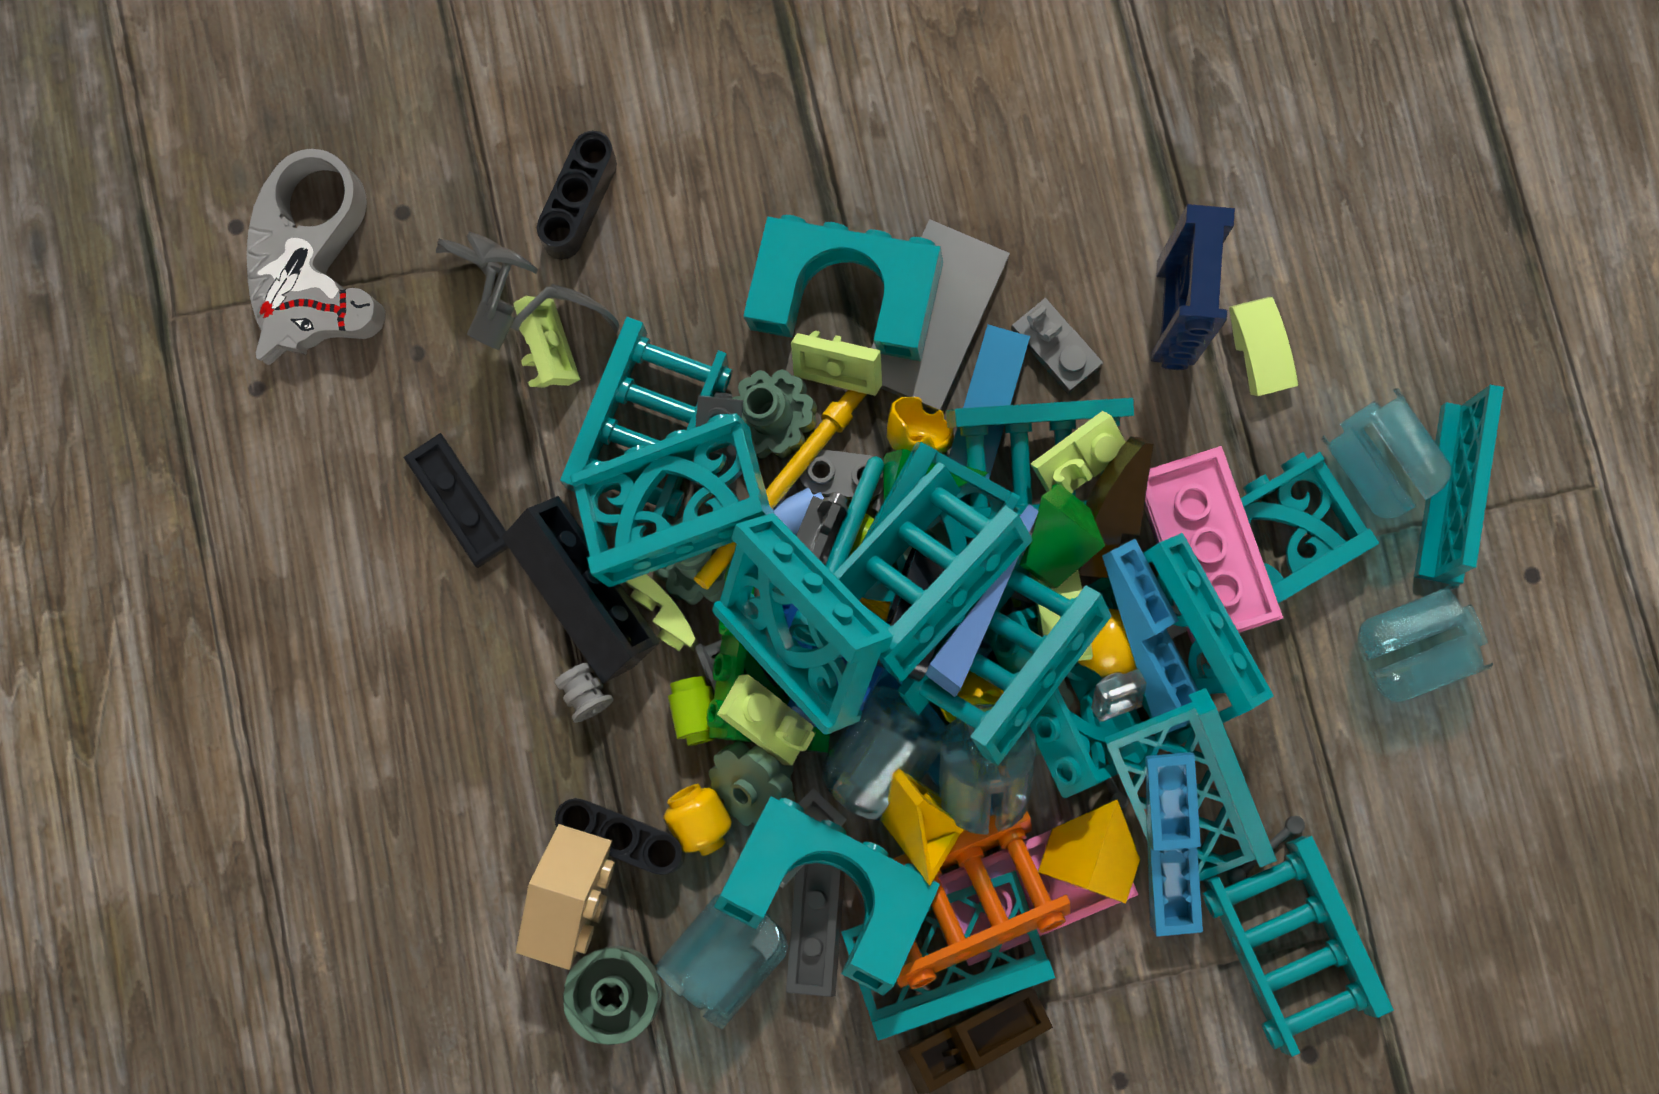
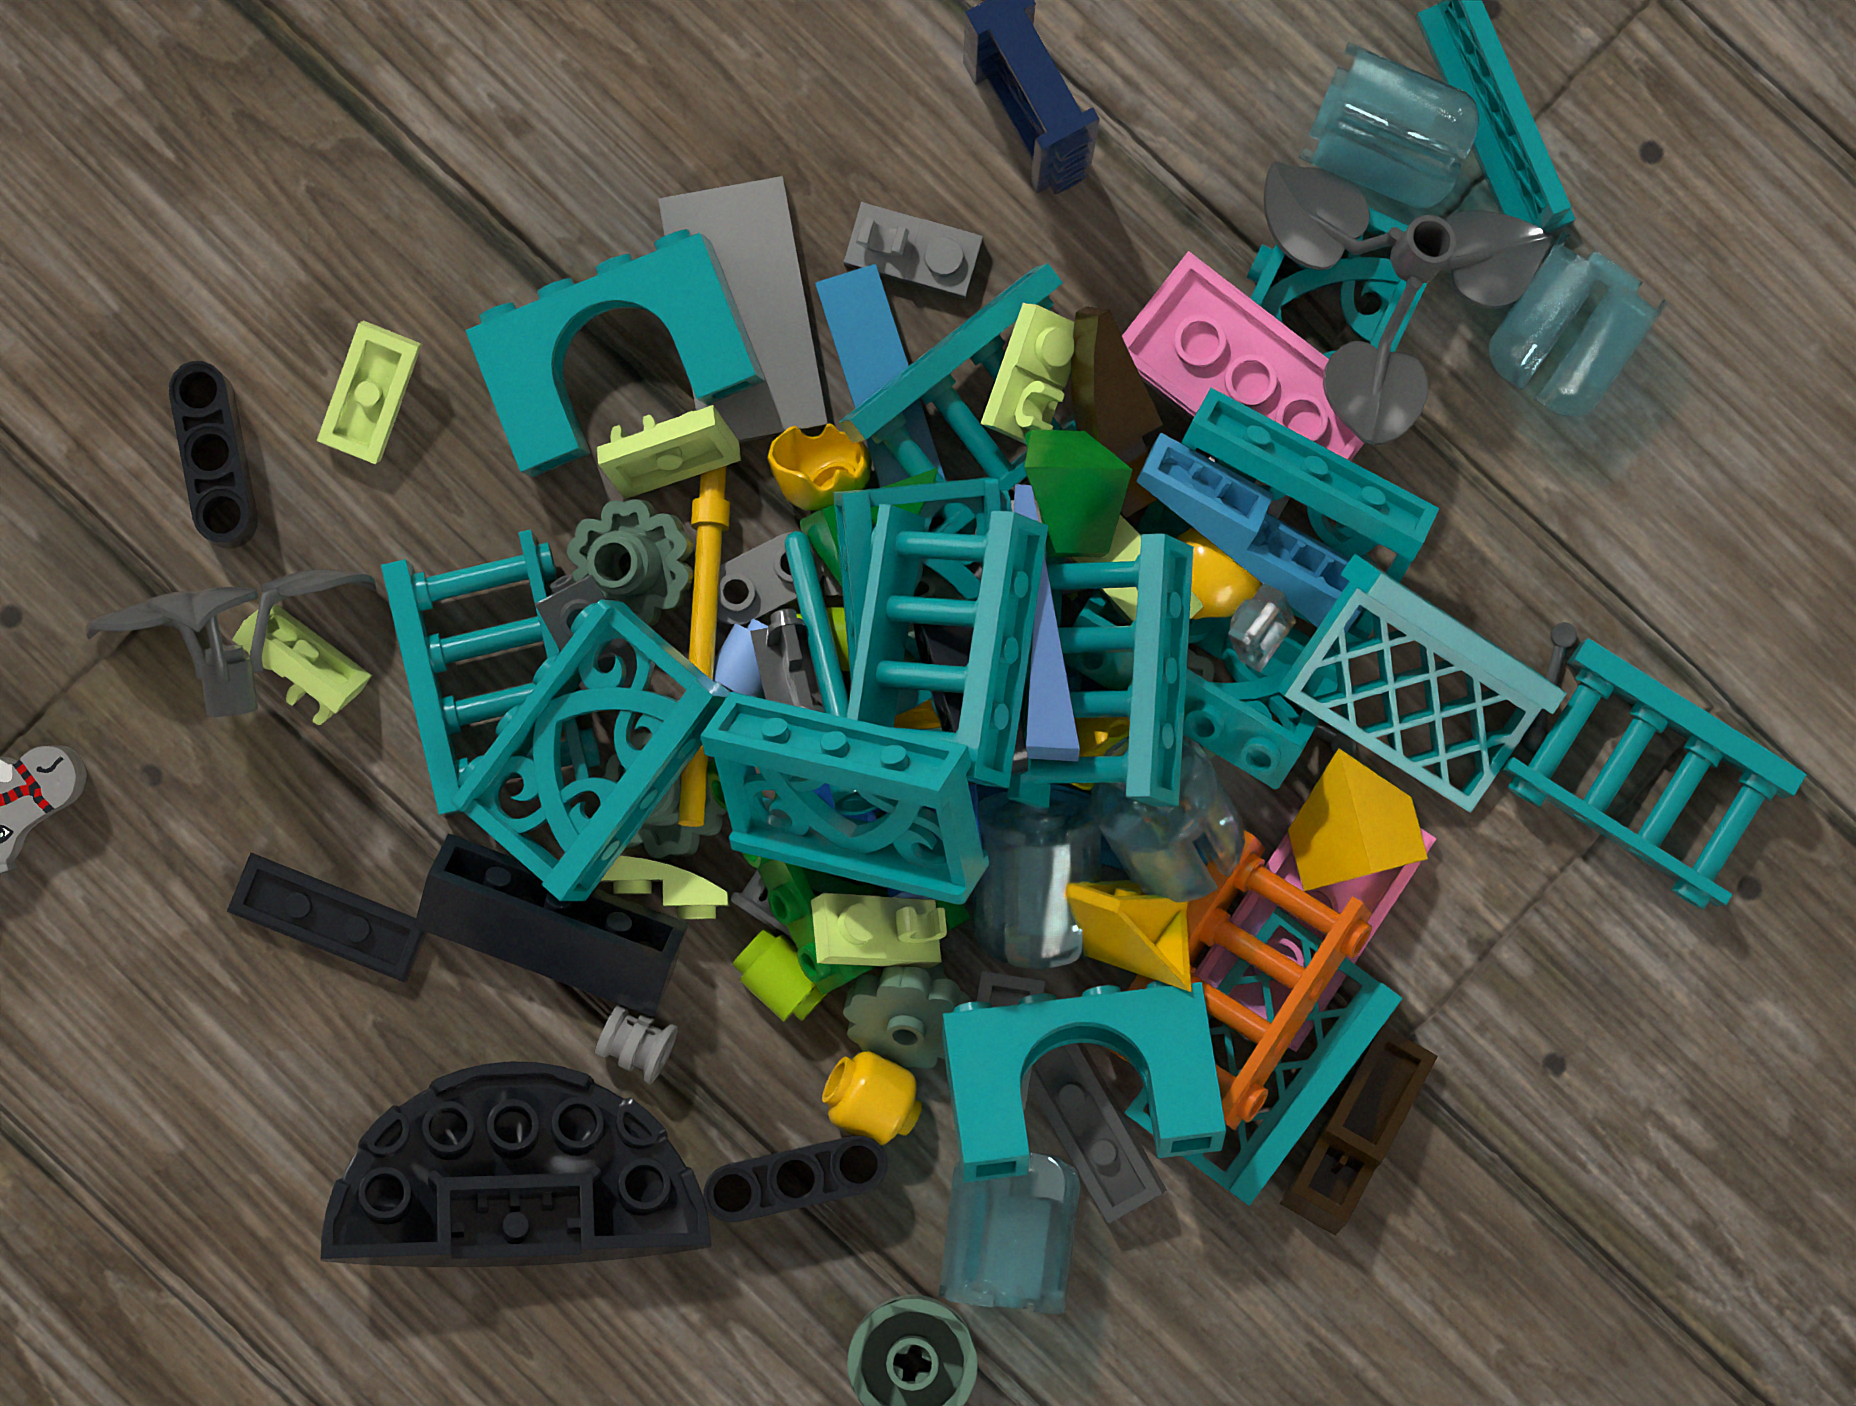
camera: 35 degrees left, 5 degrees up
tan brick [515,824,615,970] -> none
dark azure slope [1145,752,1203,937] -> none
yellowish green slope [1229,297,1298,396] -> none
none -> yellowish green plate [317,320,422,464]
none -> black brick [320,1061,712,1267]
none -> dark grey plant [1264,161,1553,446]

